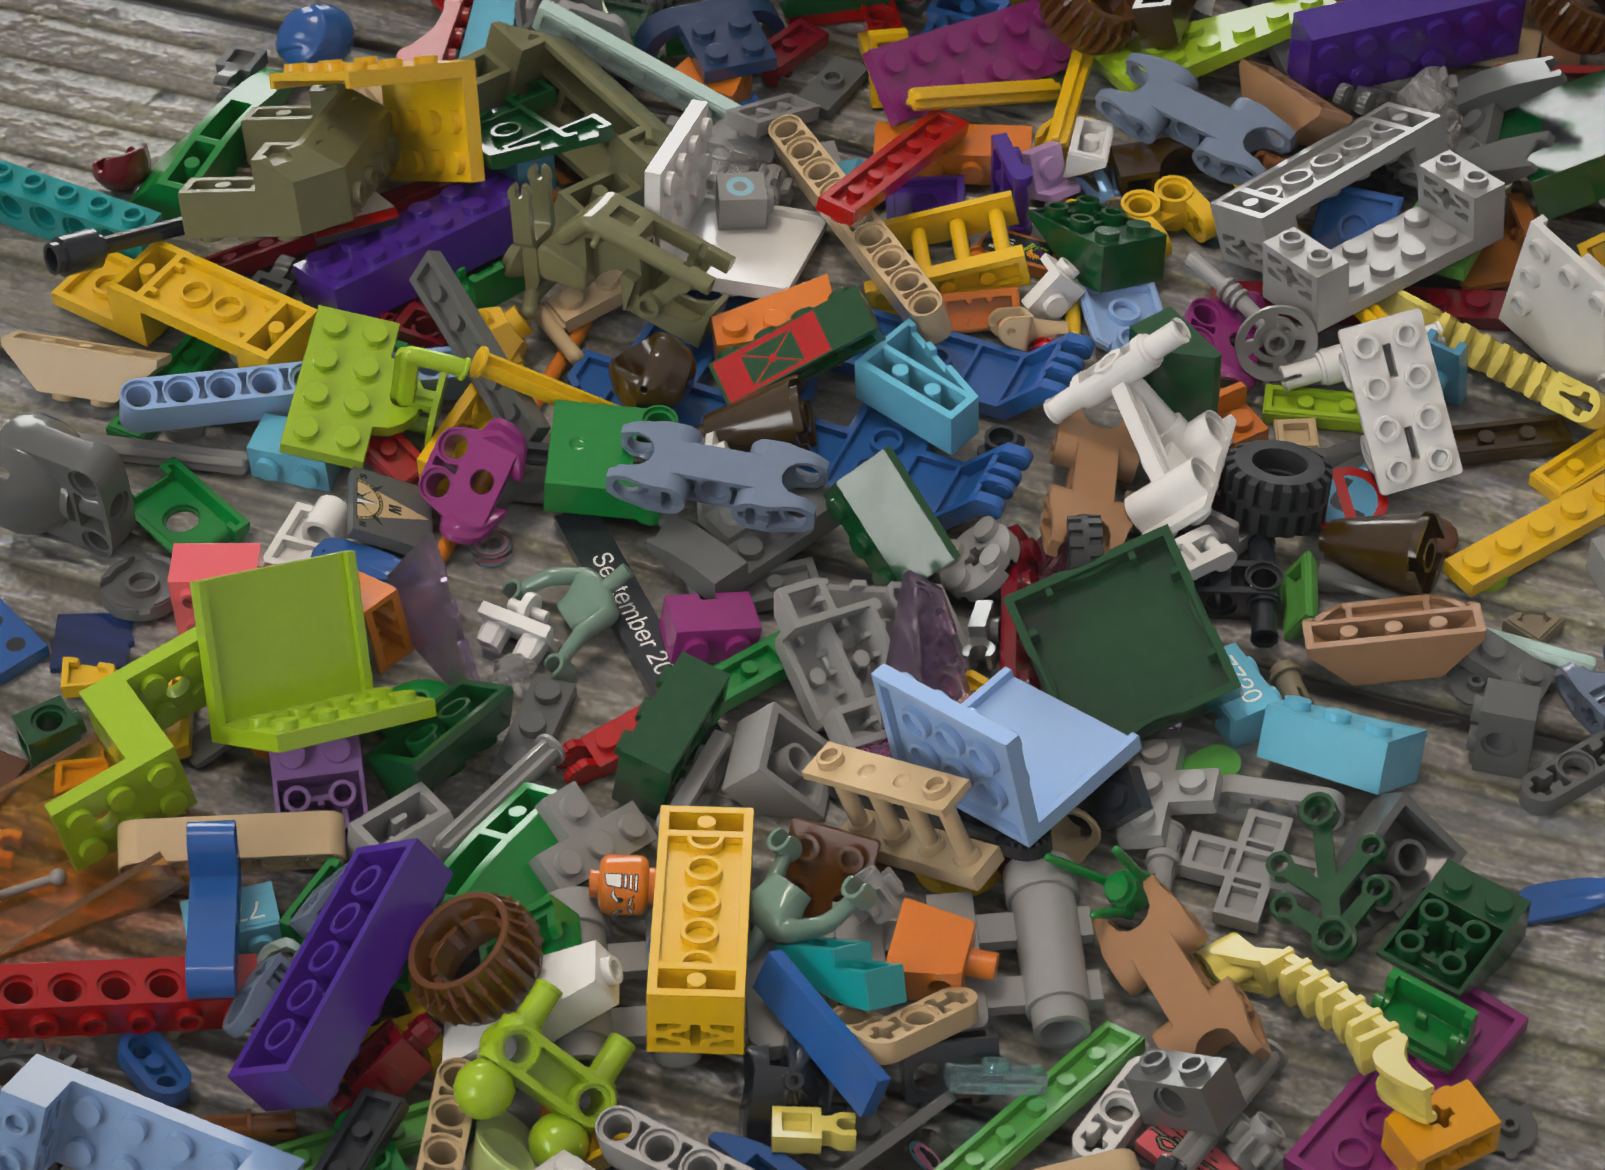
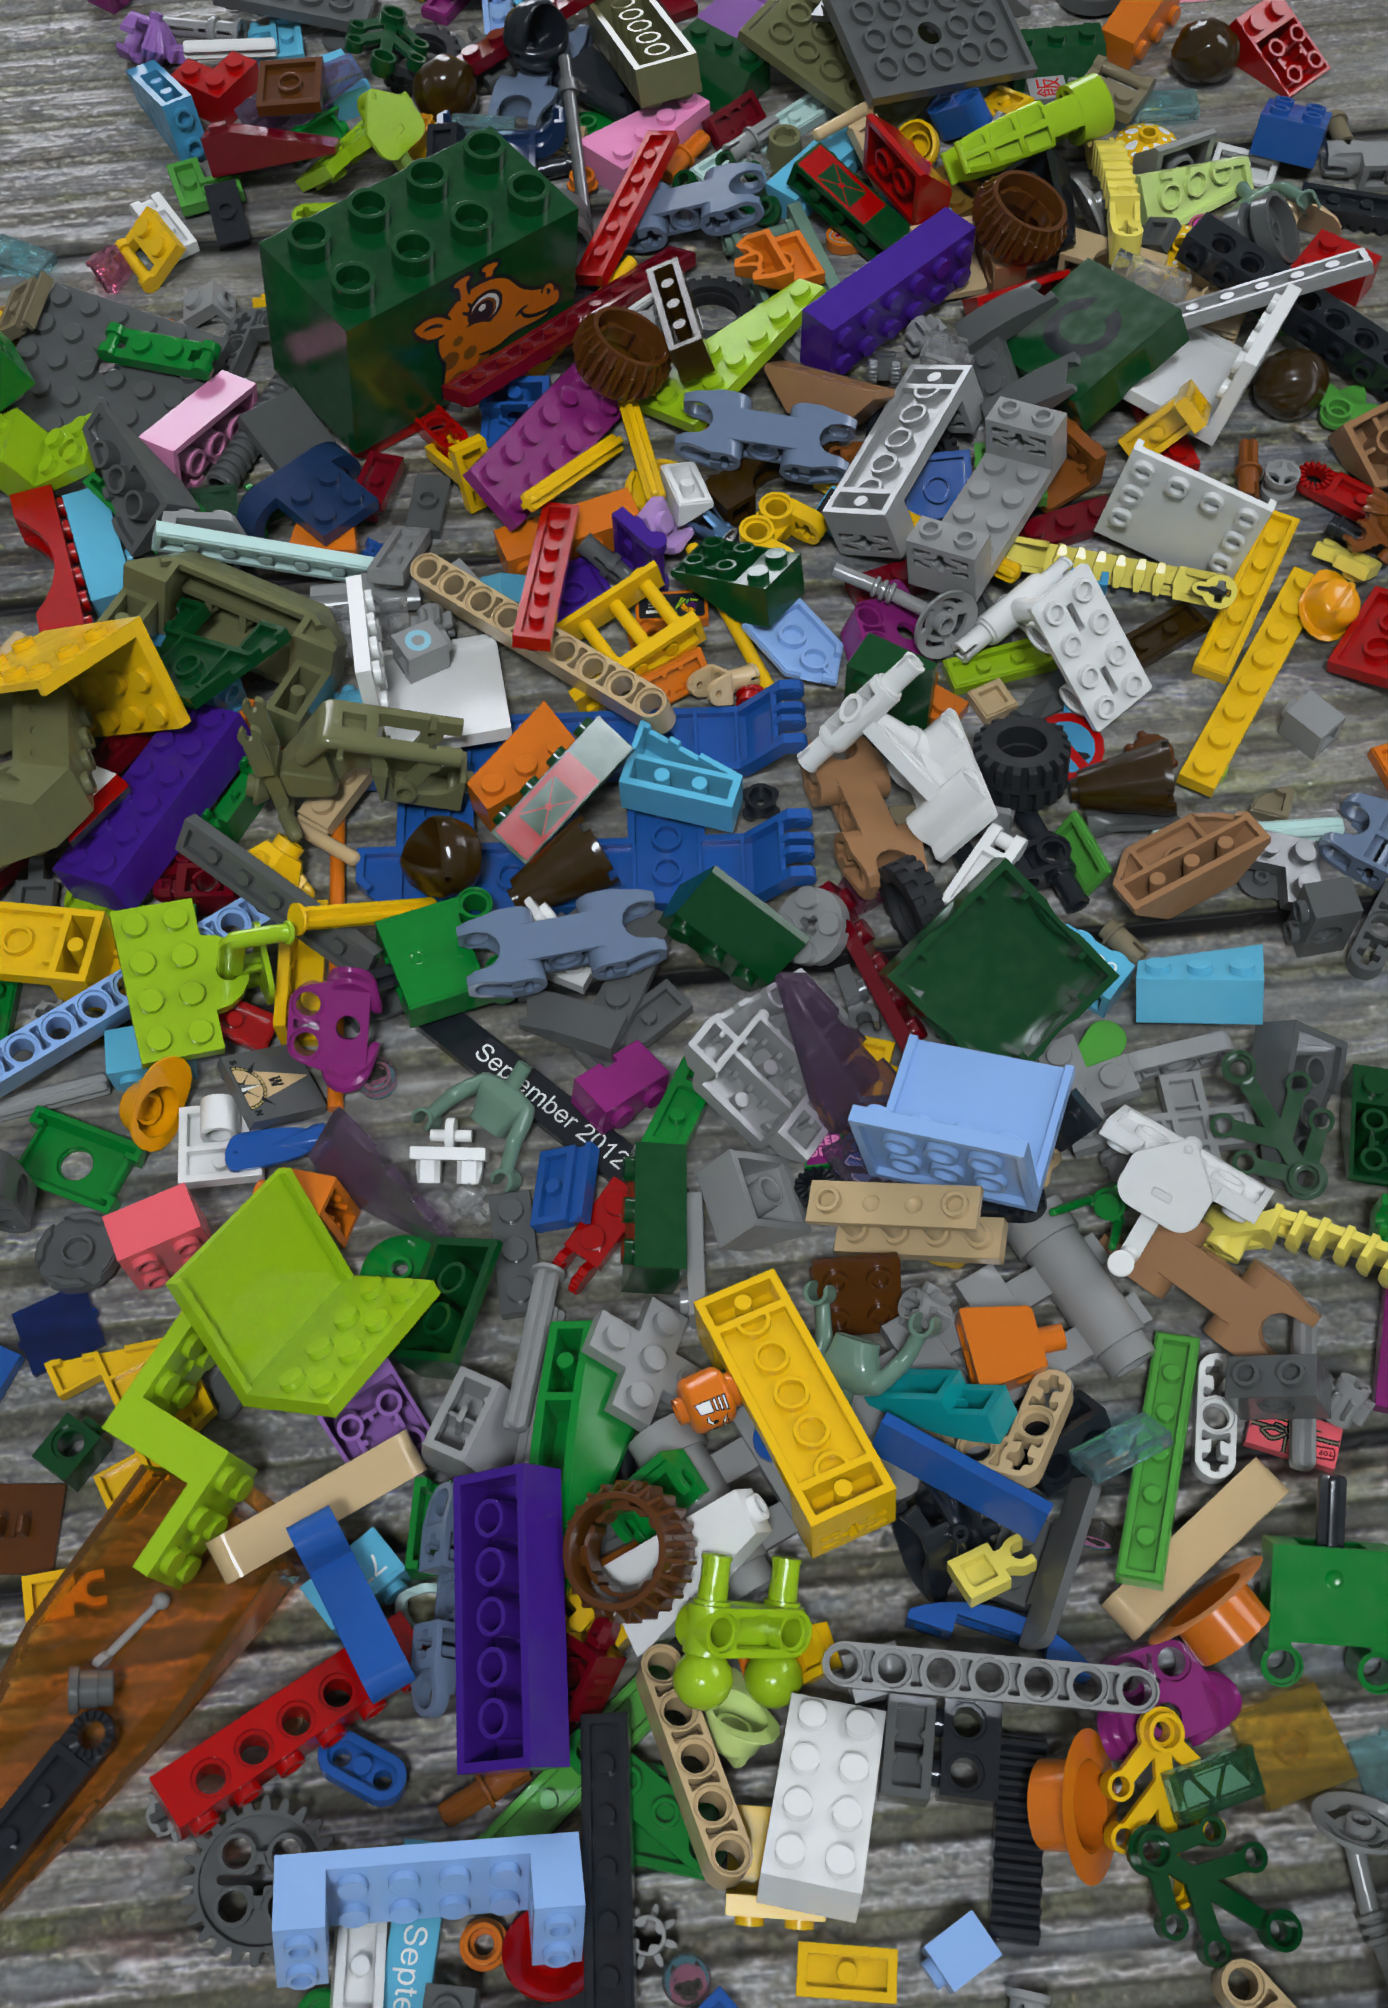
camera: 25 degrees left, 15 degrees up
white bracket [1021,253,1086,321] -> none
none -> light orange piece [119,1056,192,1152]
none -> blue plate [530,1141,600,1233]
none -> dark grey pin [575,532,633,584]
none -> white plate [1099,1104,1275,1277]

